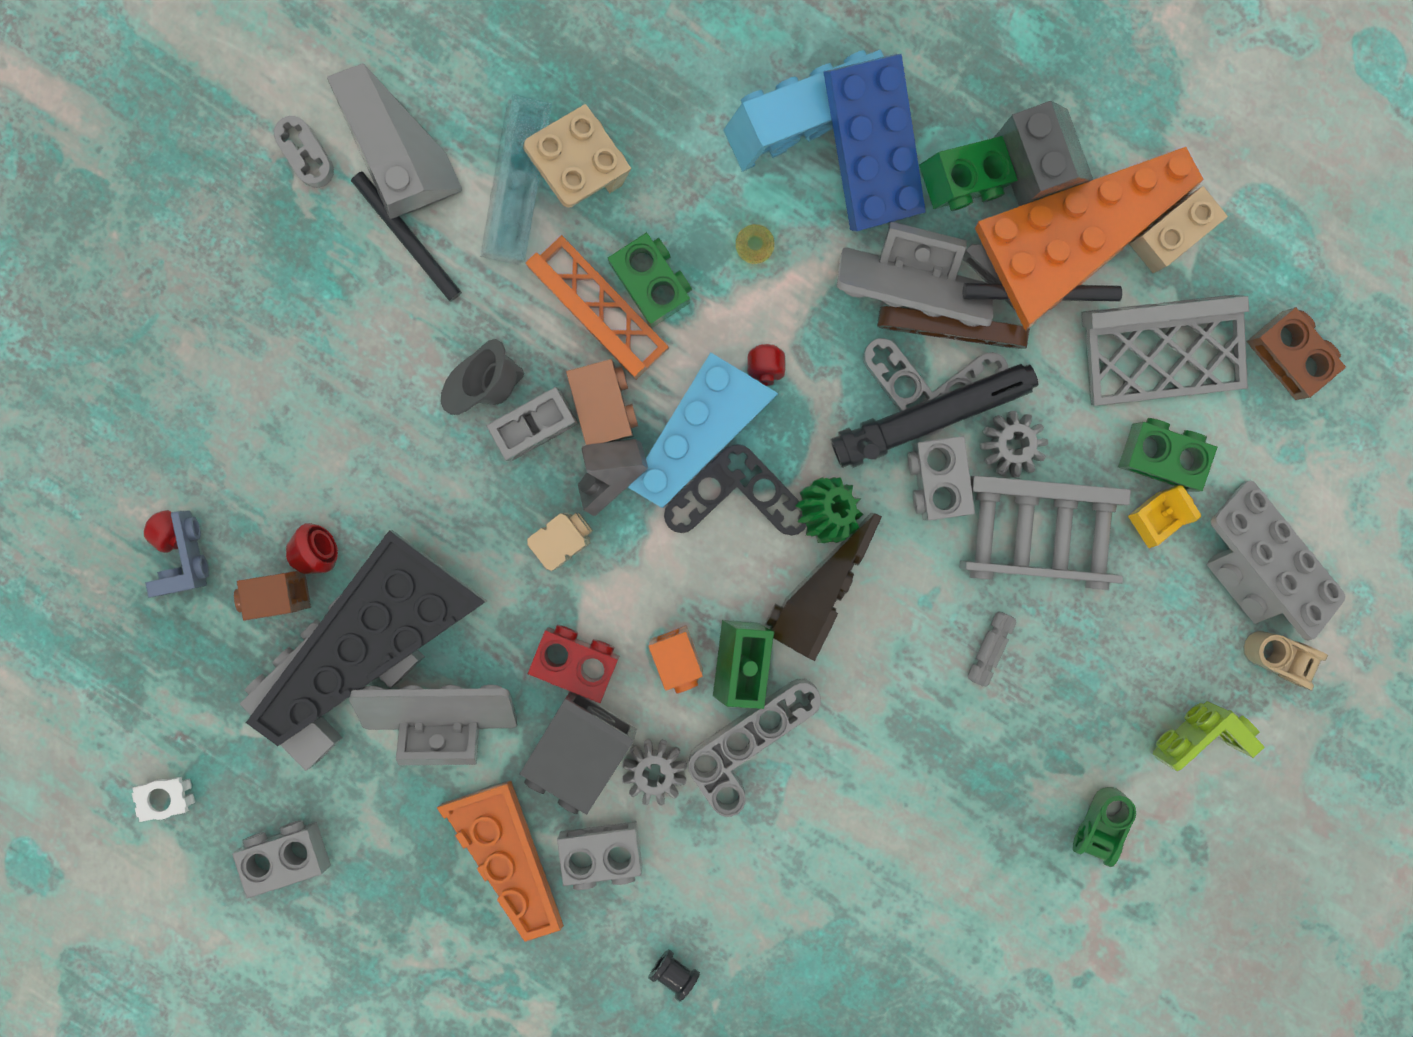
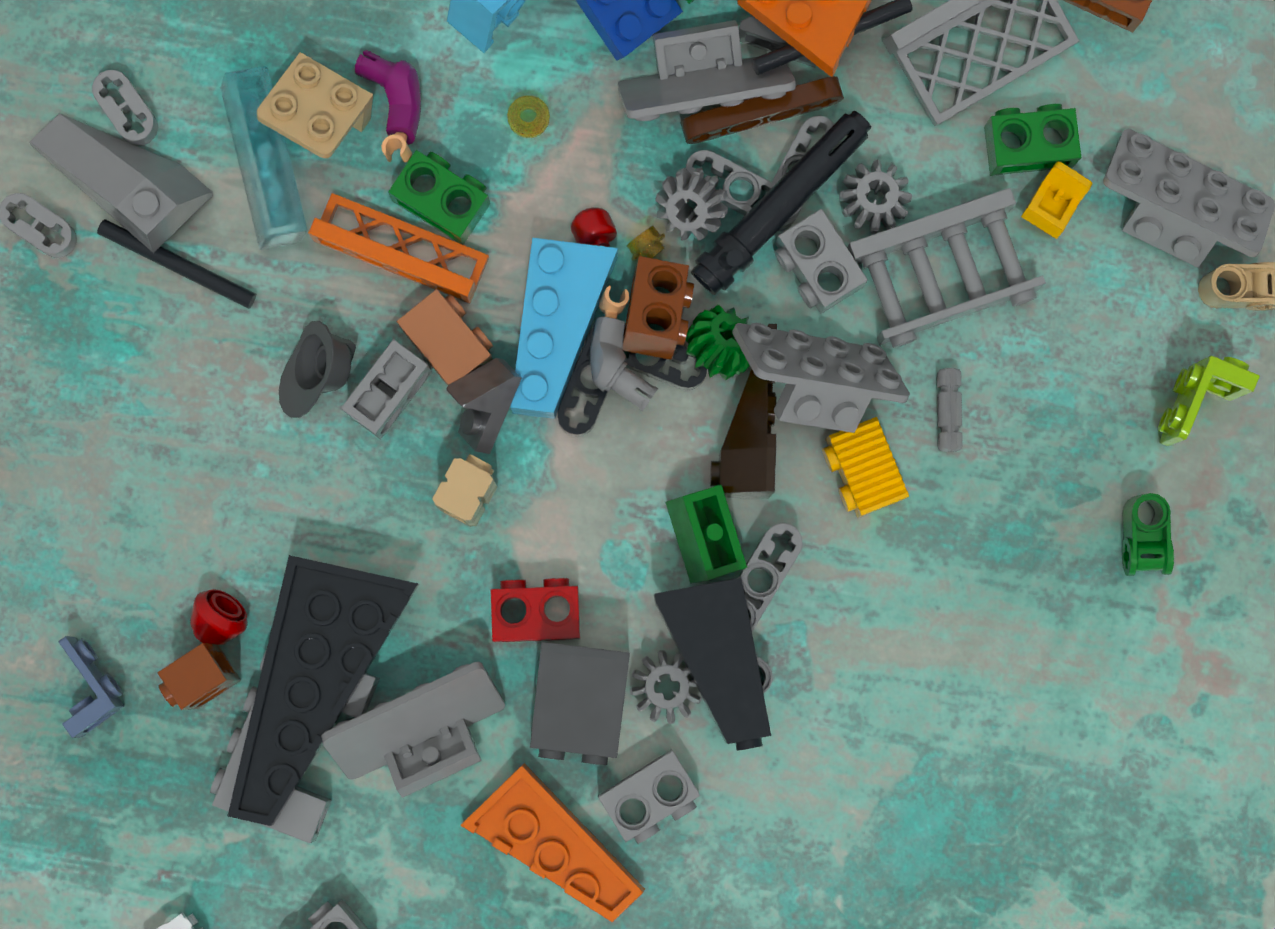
camera: 30 degrees left, 5 degrees down
red piece [144,510,178,553] -> none
orange brick [648,625,703,694] -> none
black bush [648,949,700,1002] -> none
none -> light grey beam [92,70,158,146]
none -> magenta arm [355,50,421,162]
none -> light grey arm [590,285,658,411]
none -> dark orange brick [622,256,694,360]
none -> clear yellow plate [626,225,665,261]
none -> black slope [653,578,771,751]
none -> light grey gear [655,167,728,241]
none -> light grey bracket [732,323,910,433]
none -> yellow brick [822,417,909,518]

